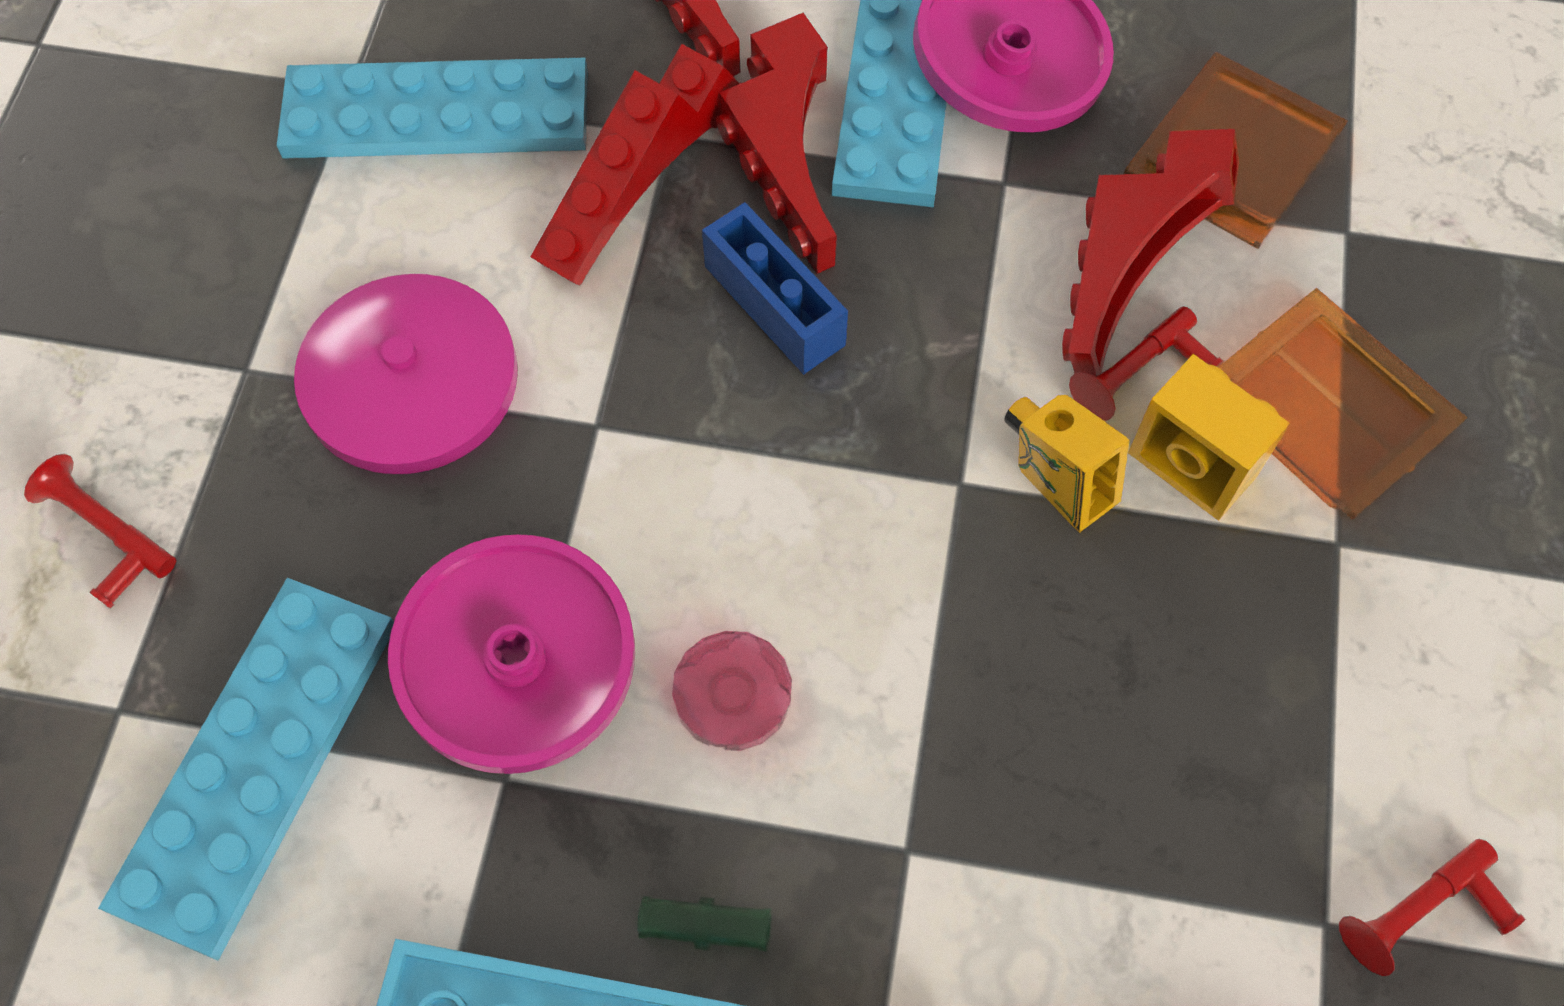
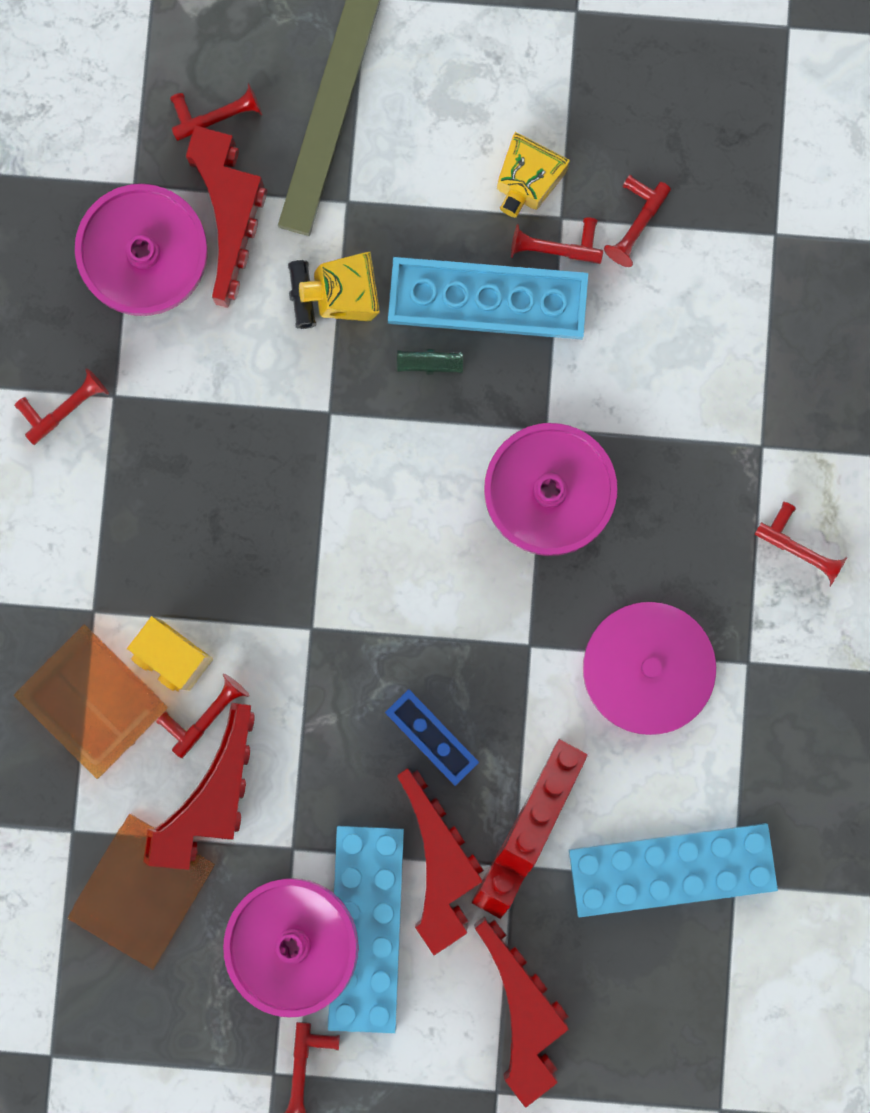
camera: 175 degrees right, 20 degrees up
medium azure plate [98,578,394,961] -> none
clear pink tile [672,631,792,751] -> none
yellow torso [1004,395,1130,533] -> none

